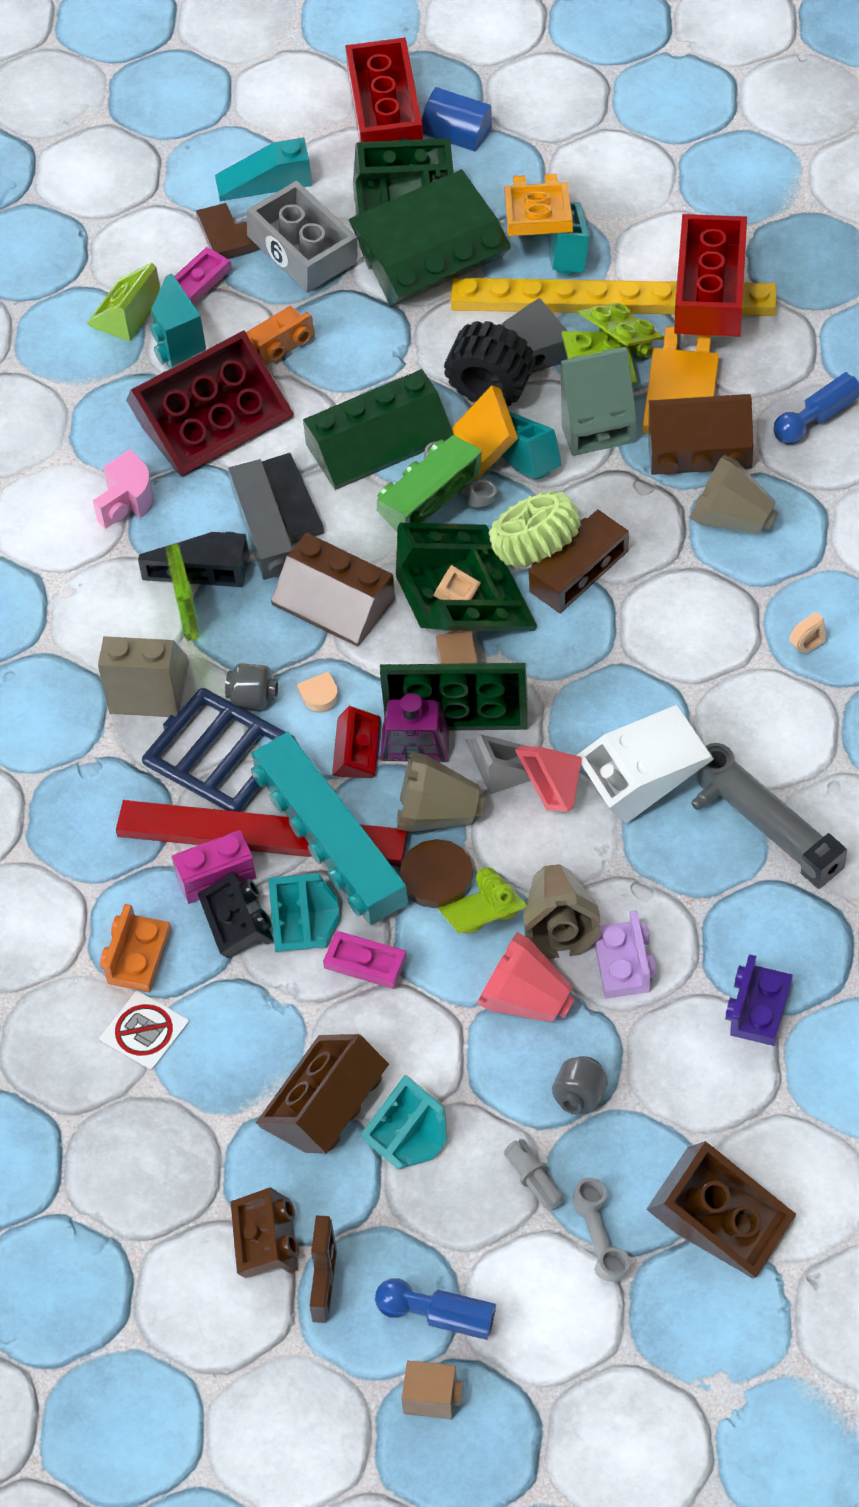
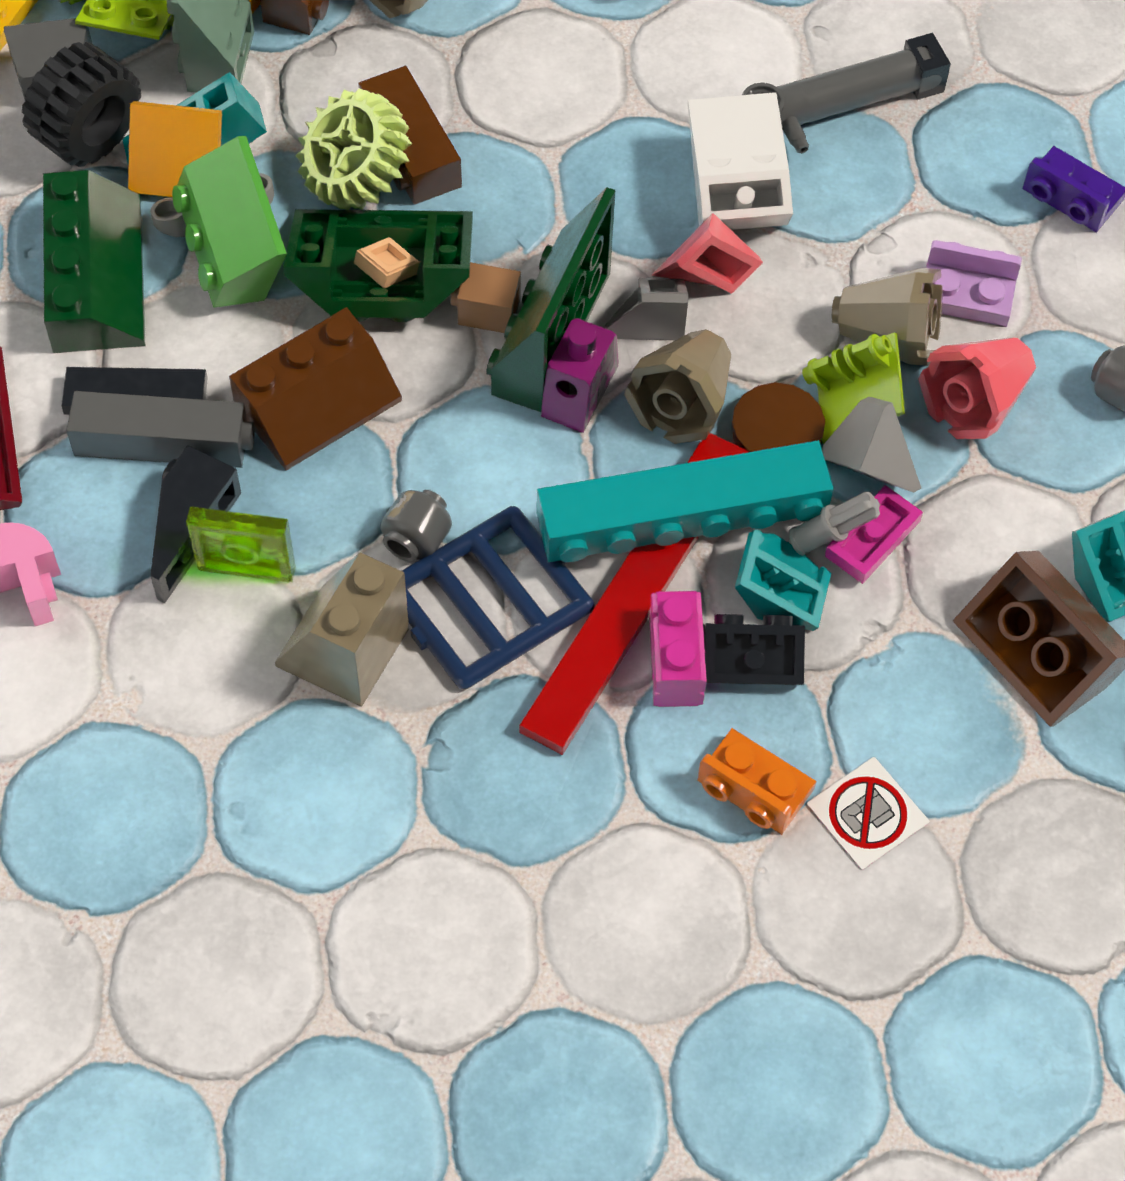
camera: 75 degrees left, 5 degrees up
light nougat tile [296,671,338,712] -> none
red slope [332,705,380,778] -> none
none -> light grey axle [789,492,880,556]
none -> light grey slope [821,396,921,493]

